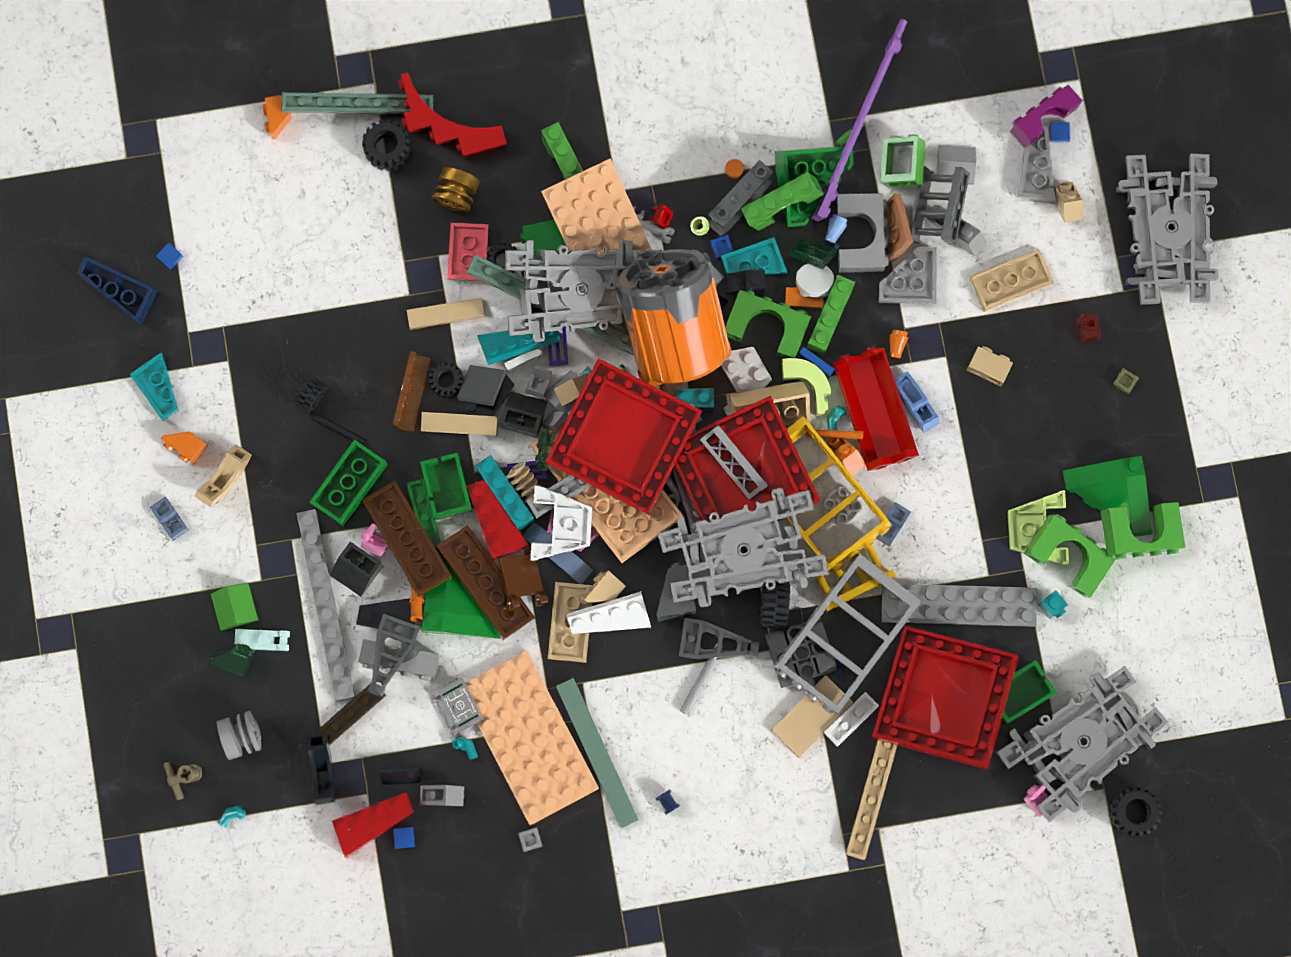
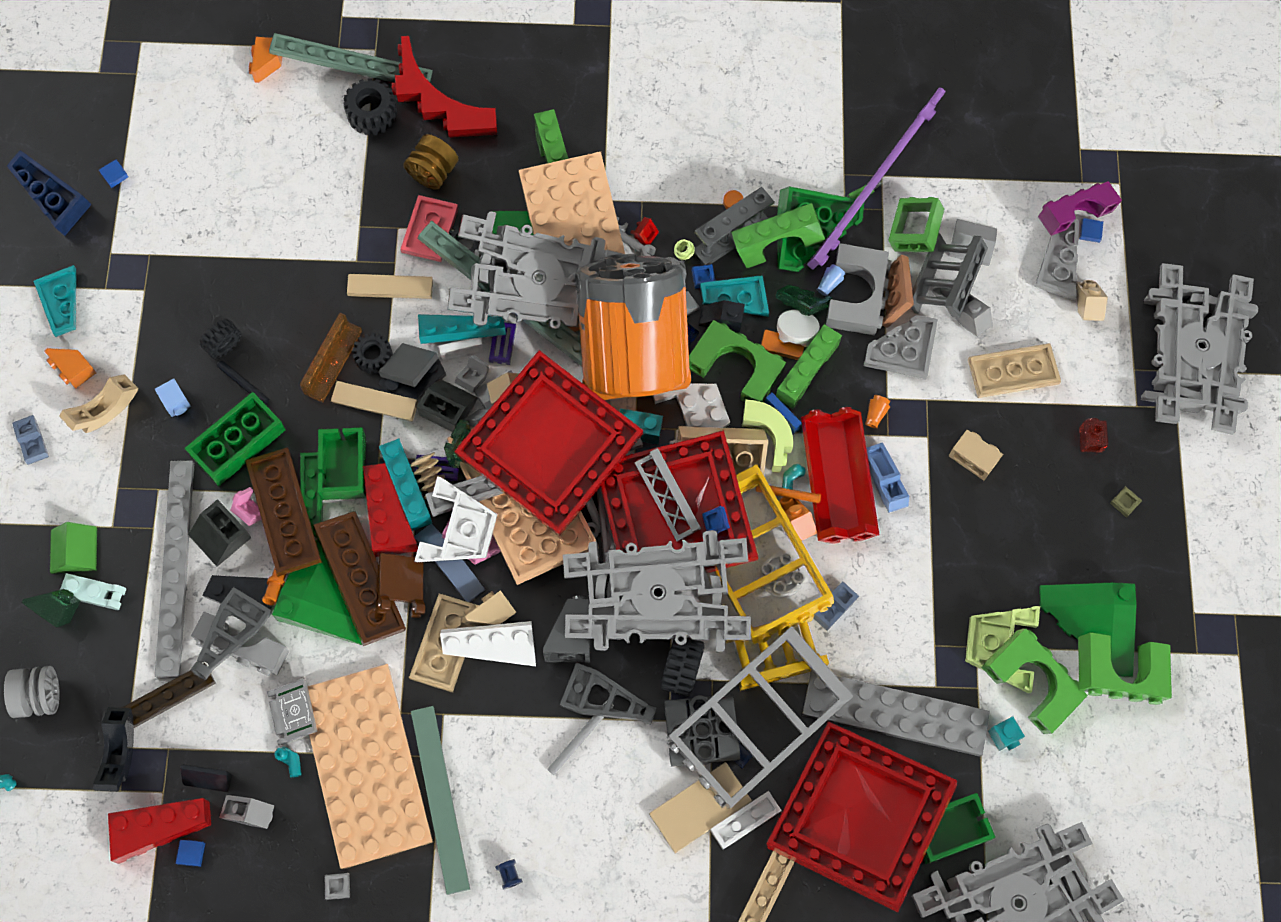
camera: 10 degrees right, 10 degrees down
none -> light blue brick [155,379,191,417]
none -> blue tile [702,506,730,533]

